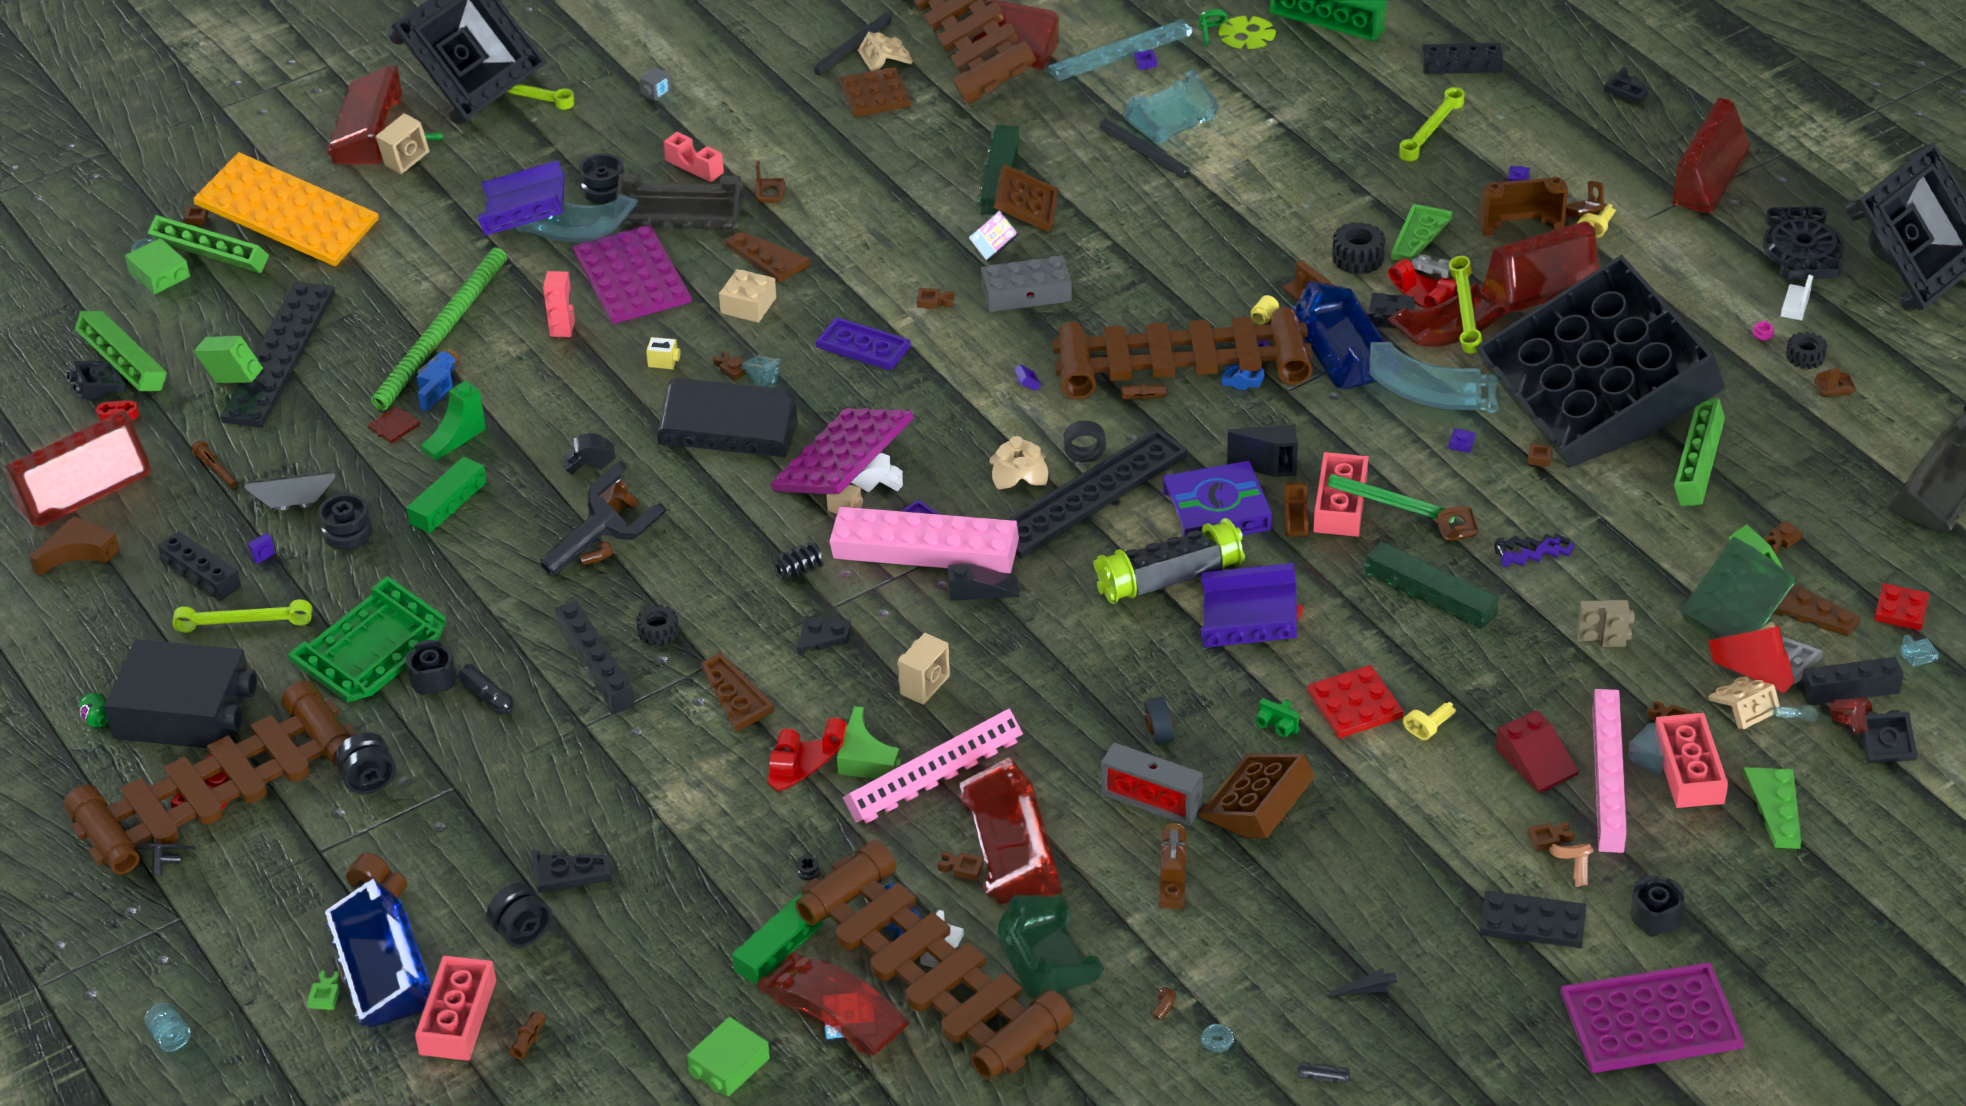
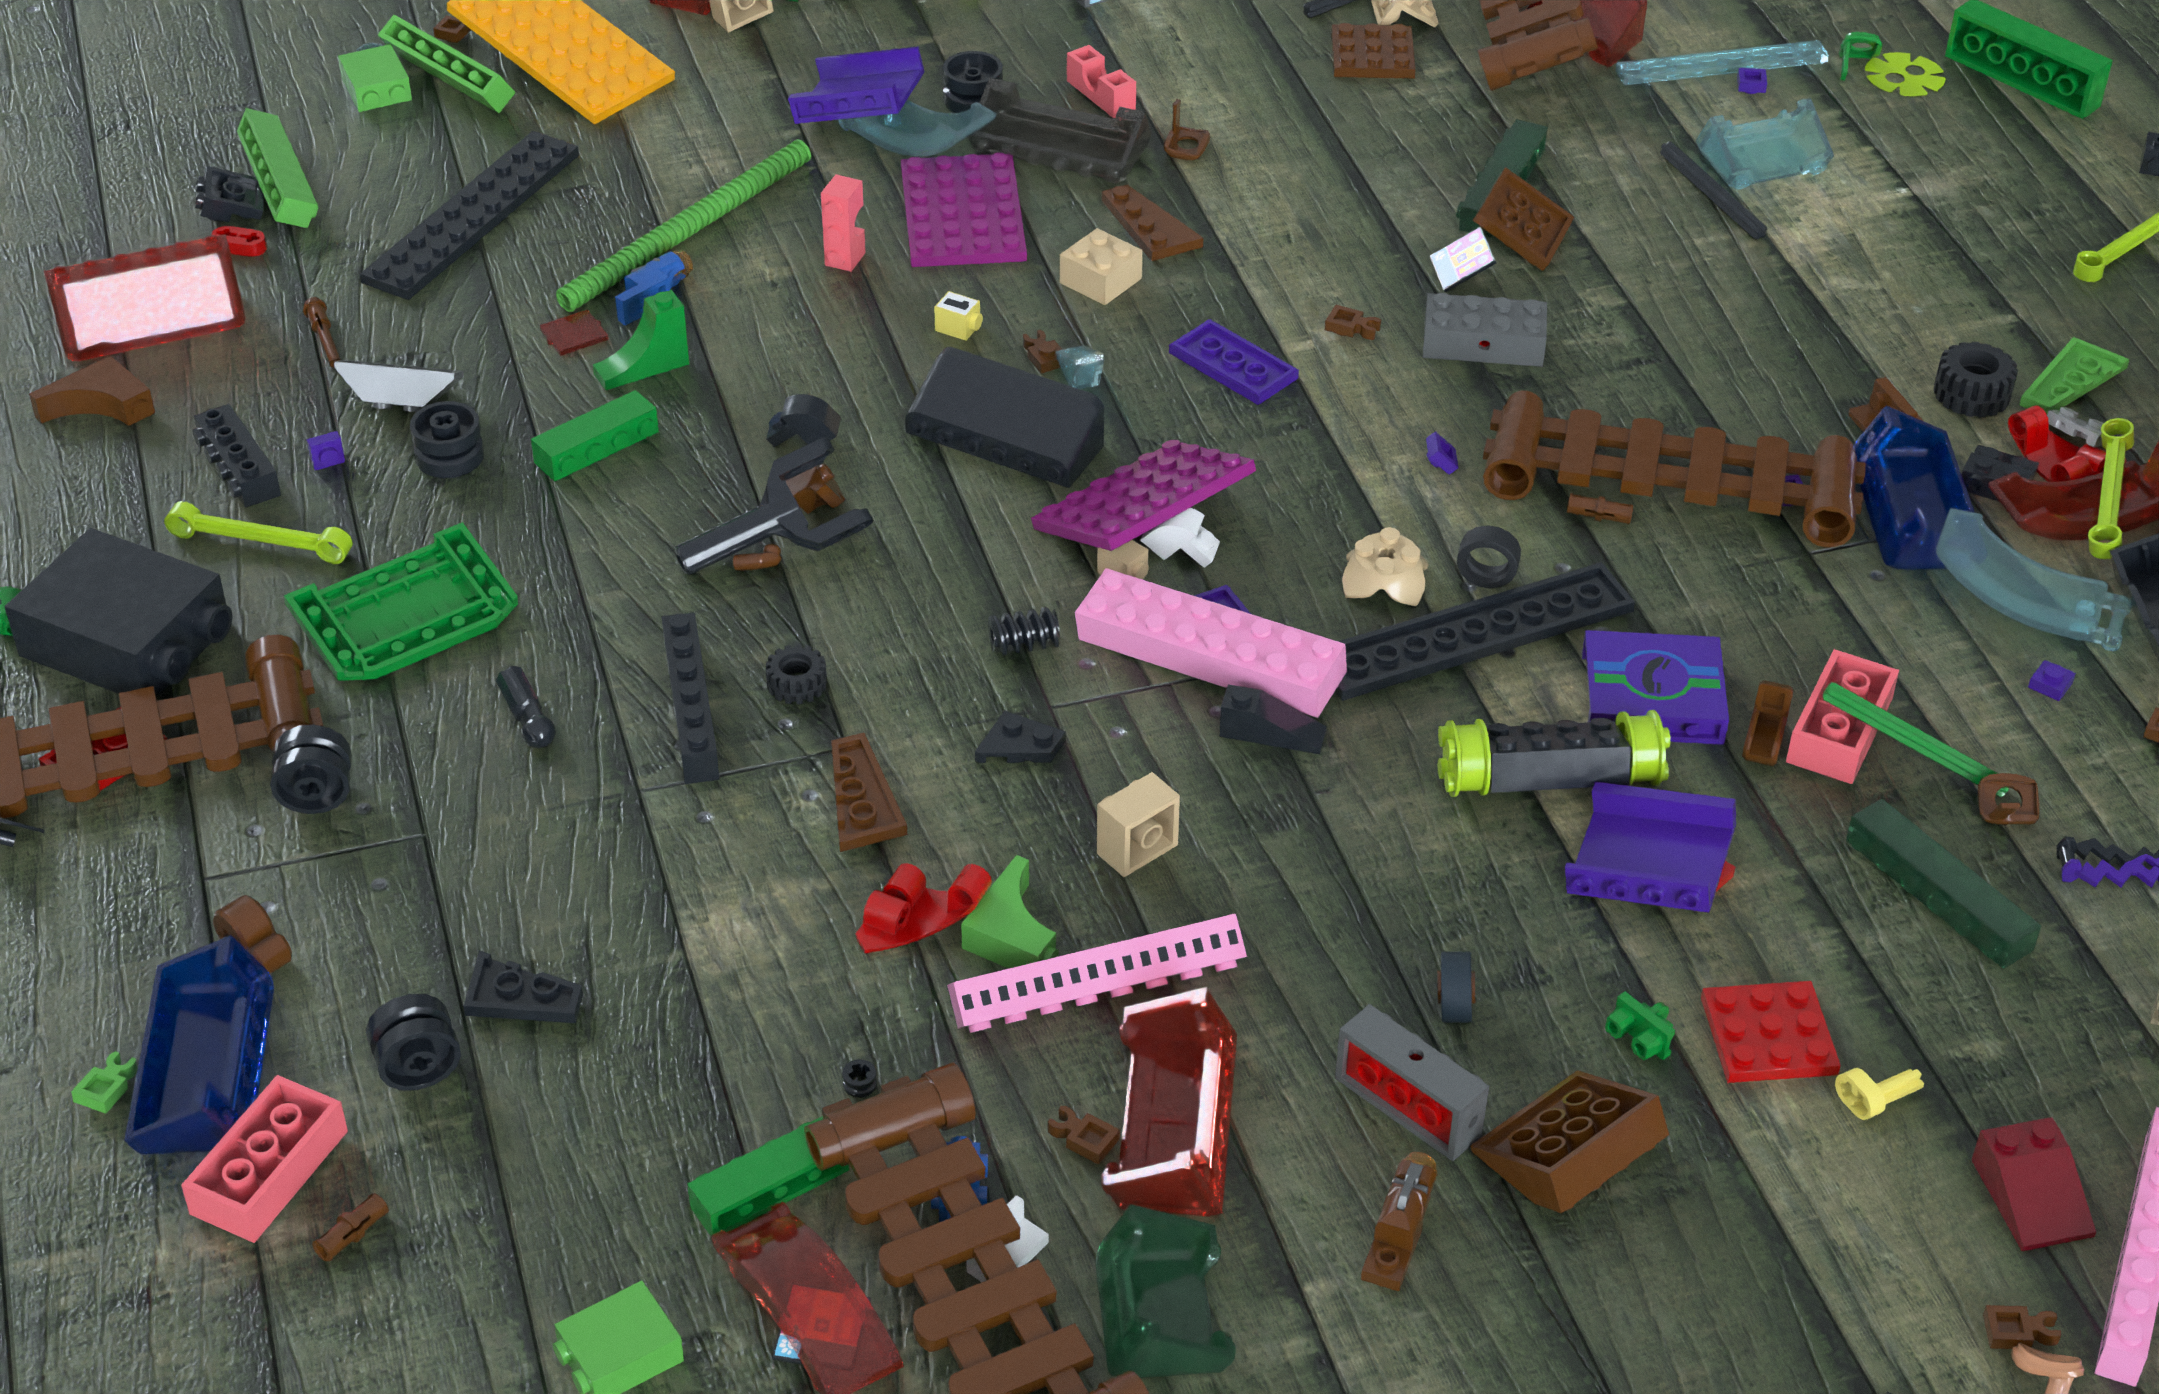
camera: 15 degrees right, 0 degrees up
bright green brick [194,336,263,383] -> none
black brick [406,640,456,695] -> none
blue piece [1221,364,1265,390] -> none
black slope [1227,425,1298,477] -> none
light yellow brick [1251,295,1279,325] -> none

